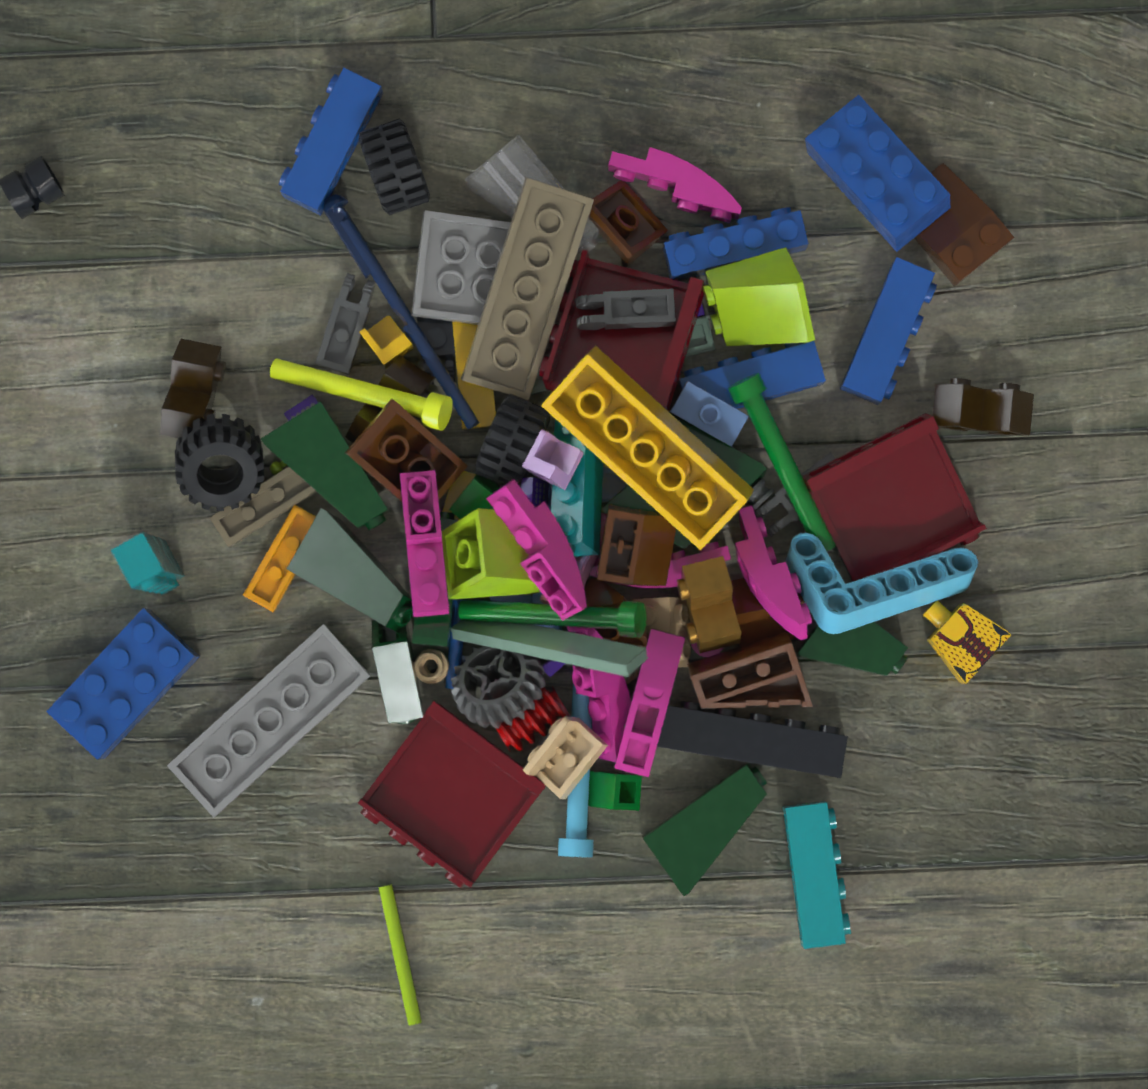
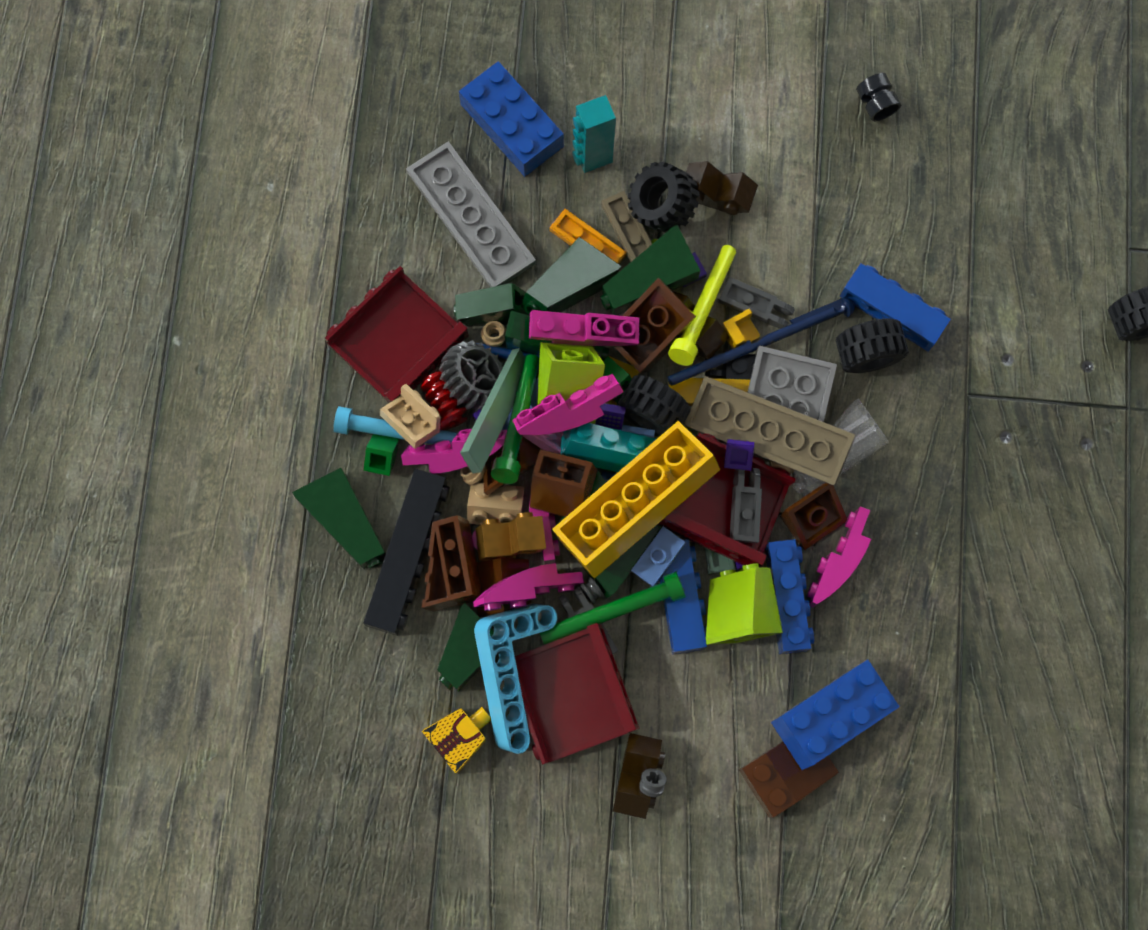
camera: 90 degrees right, 10 degrees down
lime bar [378,884,422,1025] -> none
lavender panel [522,430,584,490] -> none
dark pink slope [614,628,686,777] -> none
teal brick [783,801,851,949] -> none
blue brick [840,257,937,405] -> none
none -> dark grey bush [639,769,667,797]
none -> dark purple tile [724,439,754,471]

